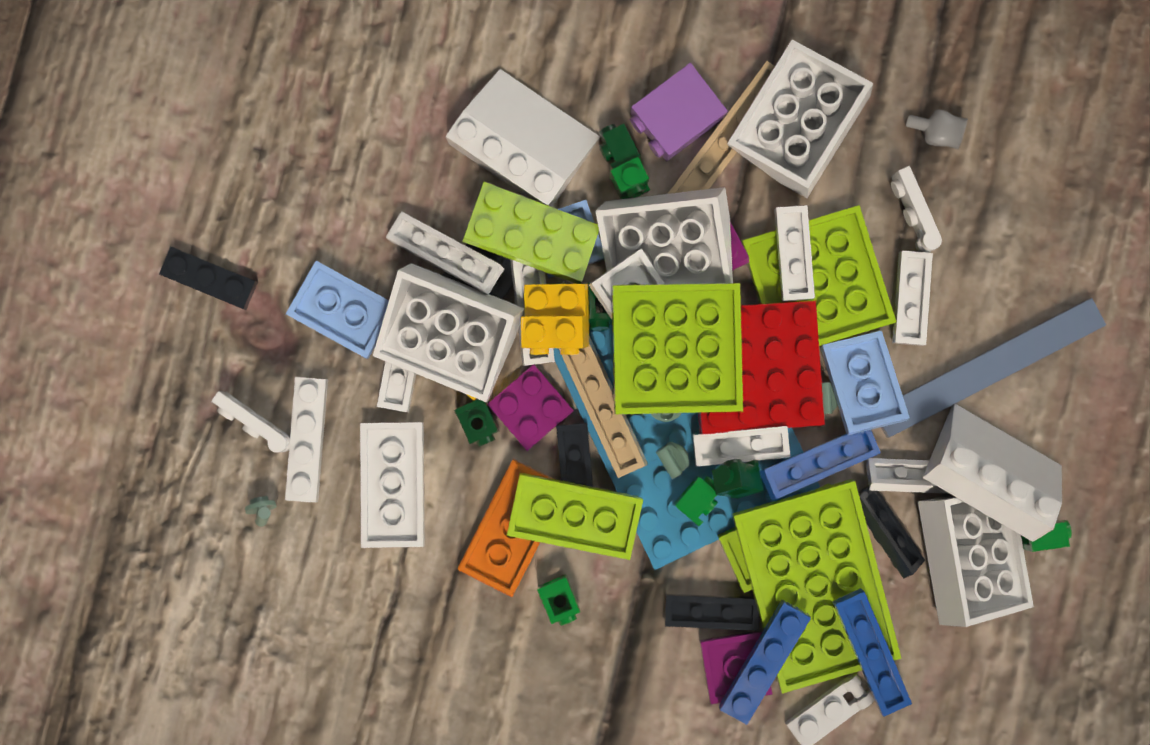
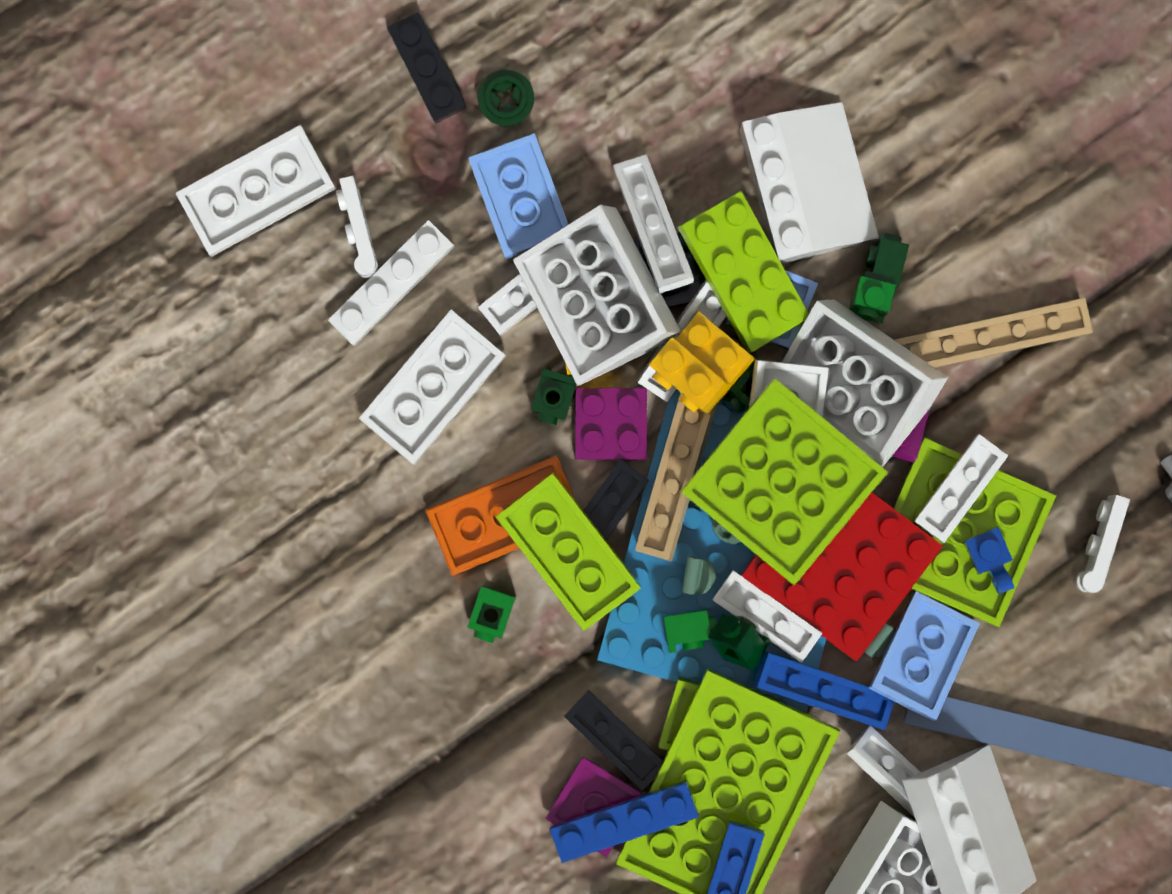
camera: 45 degrees right, 0 degrees up
sand green plate [245,496,277,527] -> none
medium lavender brick [630,62,728,162] -> none
white slope [727,40,873,198] -> none
black plate [859,485,925,579] -> none
white plate [892,251,933,346] -> none
none -> white plate [176,125,336,257]
none -> dark green gear [478,70,535,127]
none -> blue plate [963,527,1015,594]

